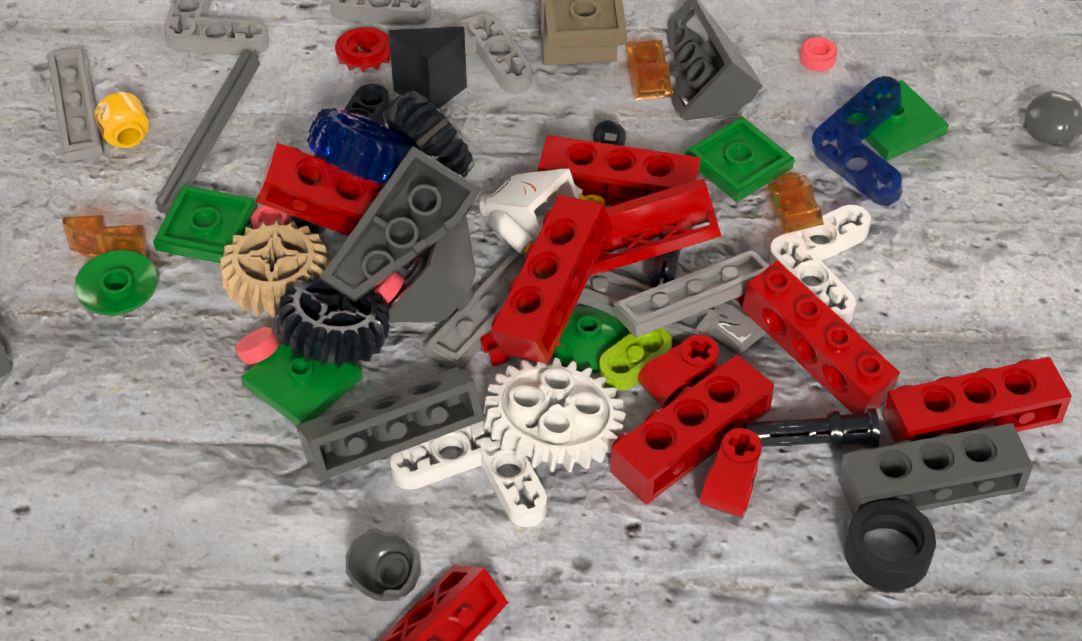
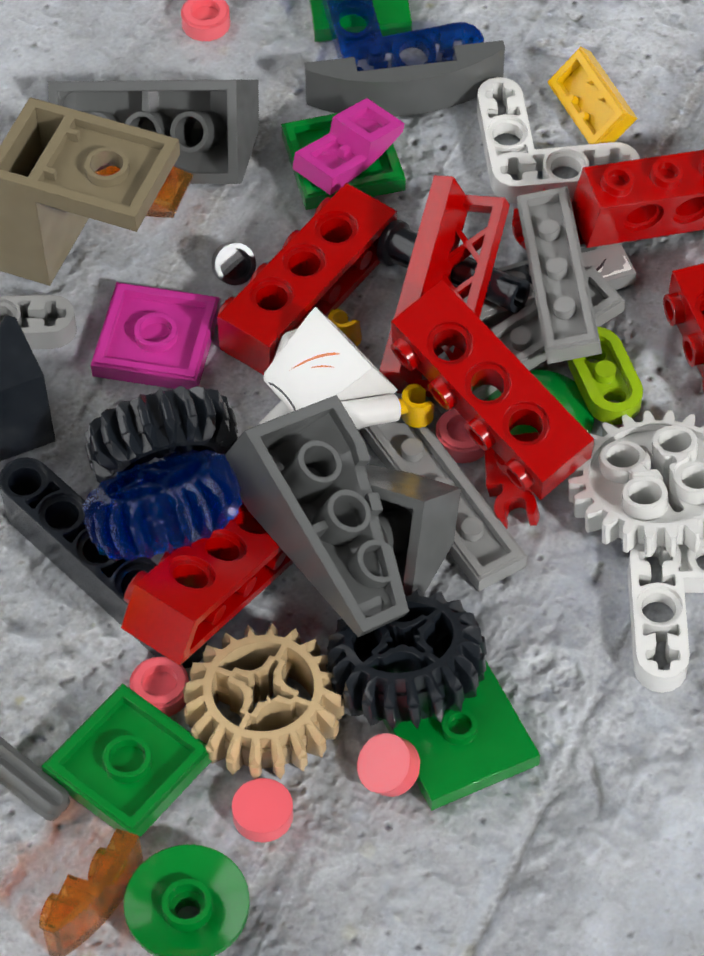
camera: 65 degrees left, 5 degrees up
dark grey brick [296,367,485,481] -> none
red piece [638,335,719,408] -> none
clear orange slope [768,173,824,234] -> none
none -> dark pink tile [91,282,221,389]
none -> coral tile [232,778,293,843]
none -> dark pink slope [292,98,405,195]
none -> dark grey slope [304,40,505,117]
none -> yellow plate [547,46,638,144]

